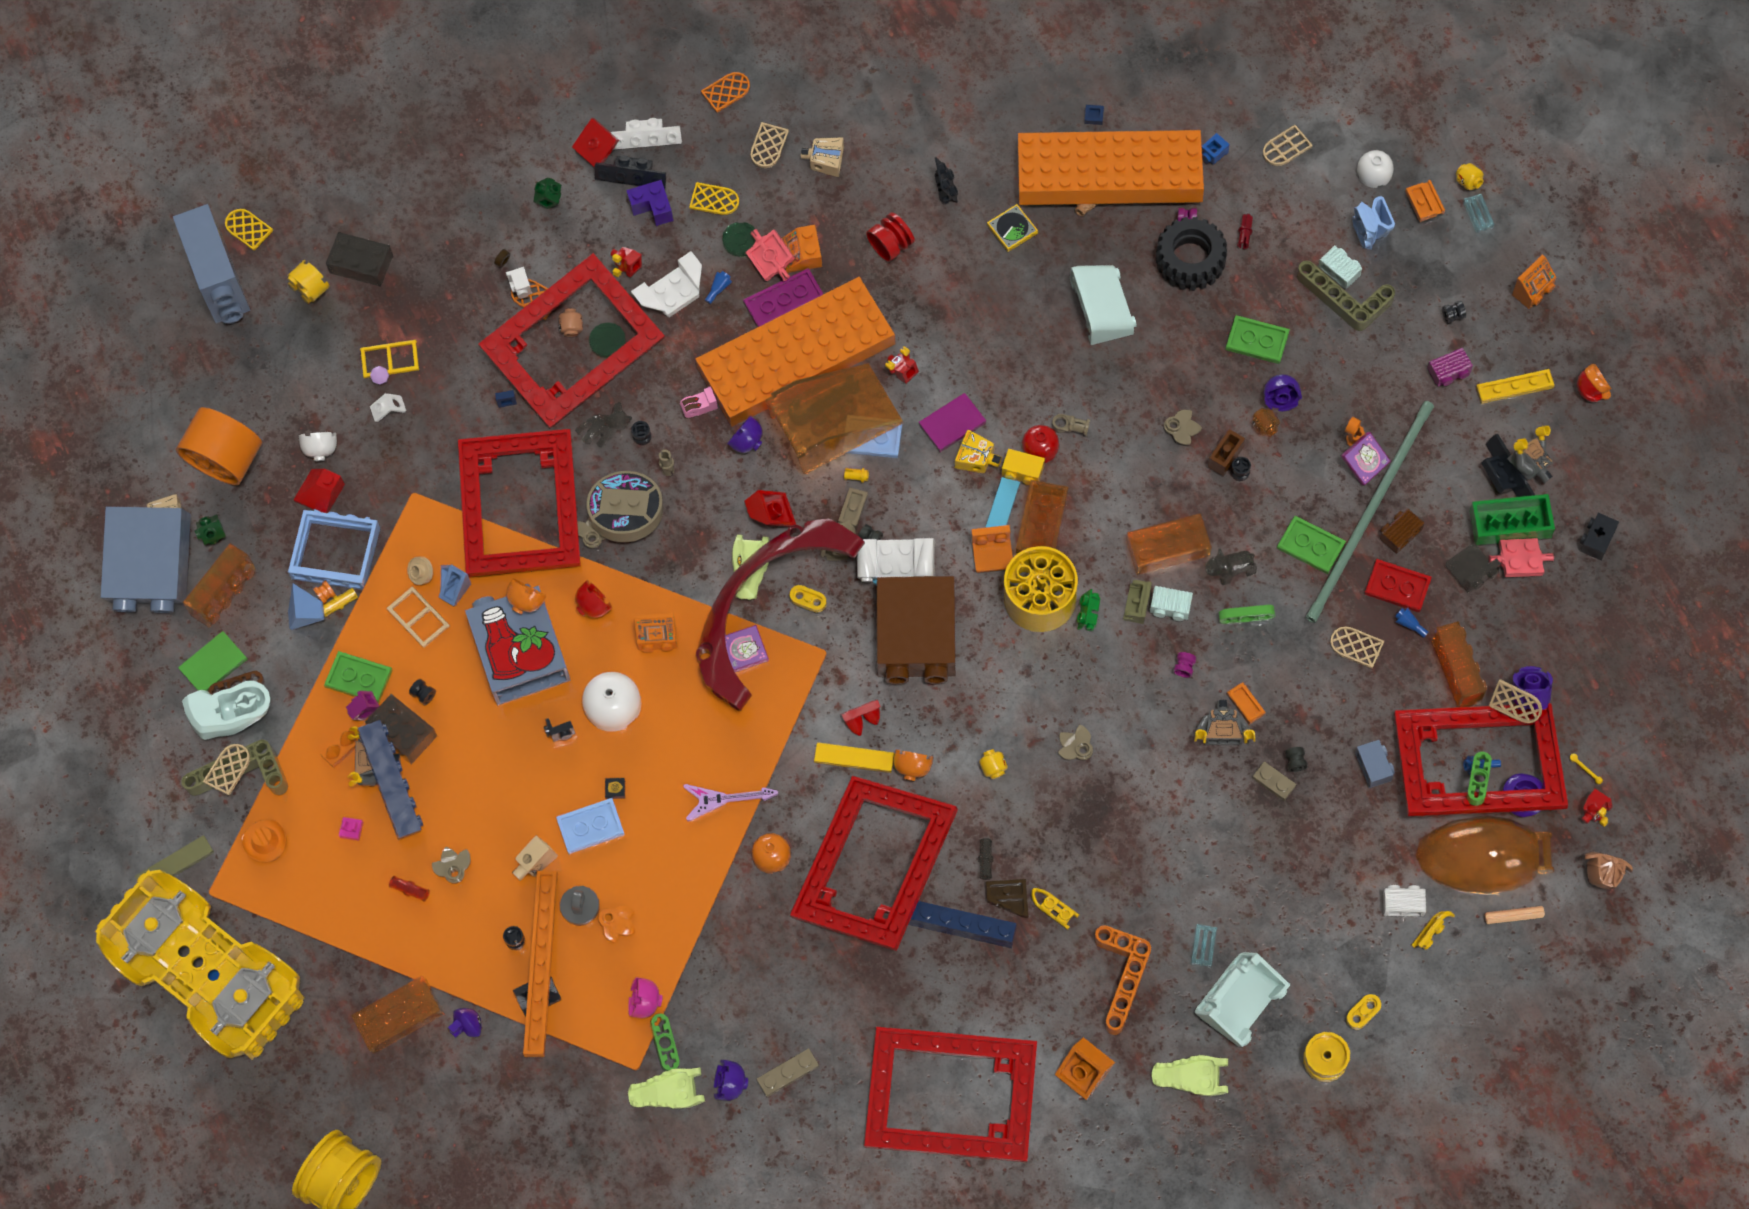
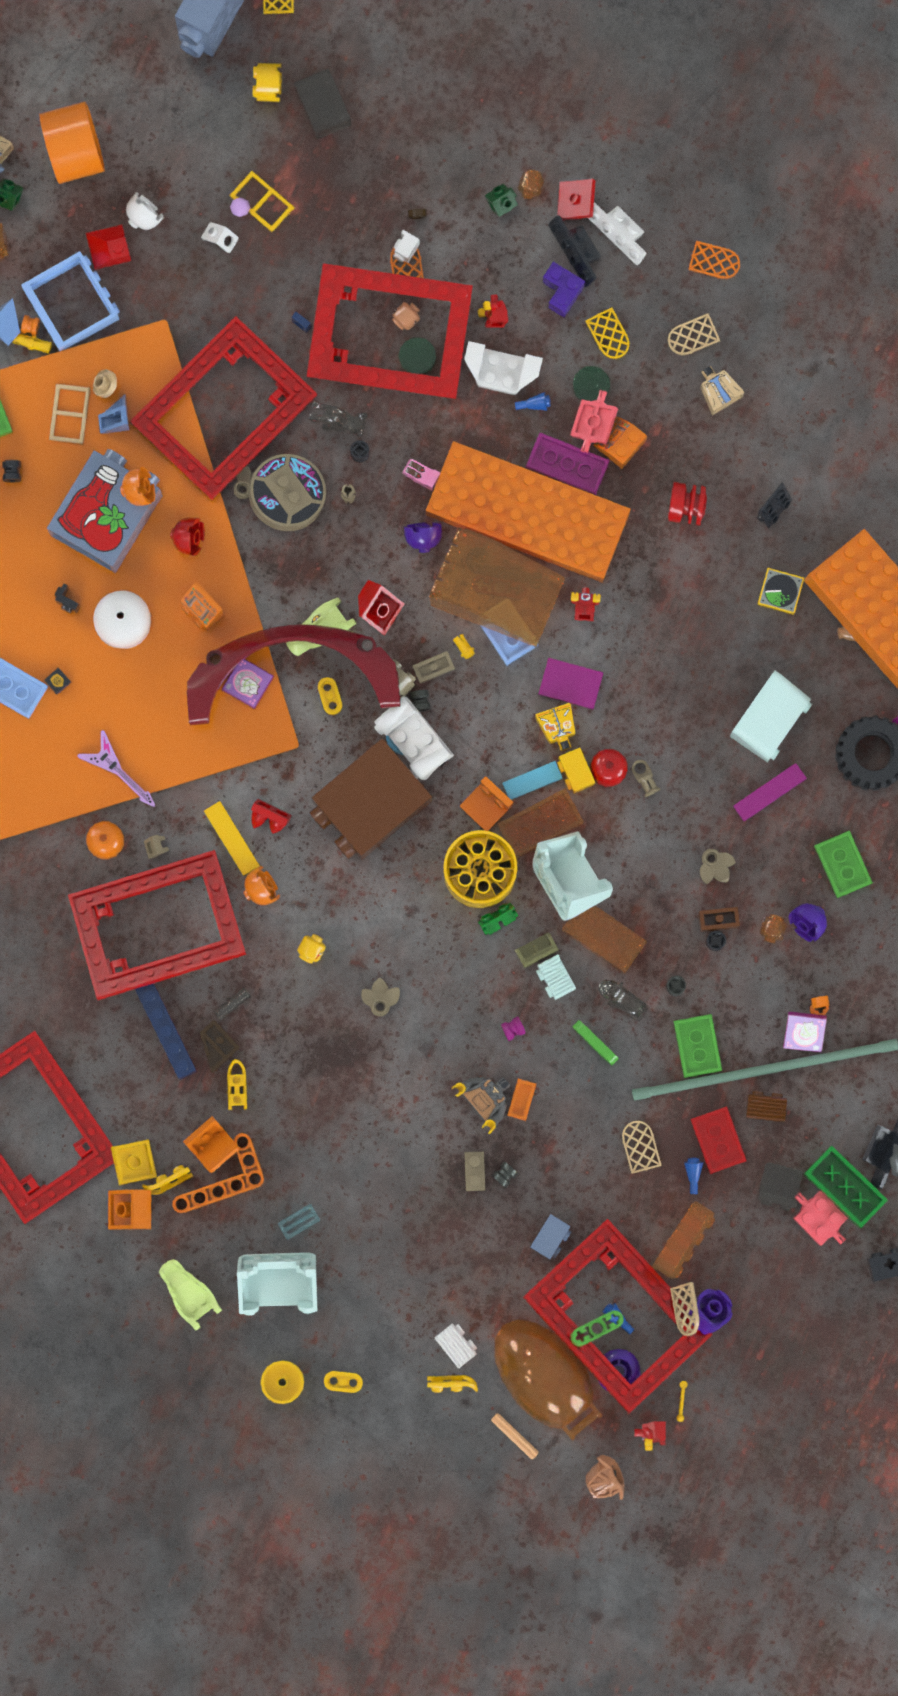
camera: 45 degrees right, 15 degrees up
none -> yellow tile [111,1139,157,1185]
none -> yellow piece [142,1165,193,1195]
none -> dark tan tile [143,835,169,859]
none -> orange bracket [183,1116,239,1173]
none -> clear orange head [518,170,544,199]
none -> light aqua windscreen [532,831,613,921]
none -> pearl dark grey wheel [666,976,686,996]
none -> magenta tile [733,763,807,822]

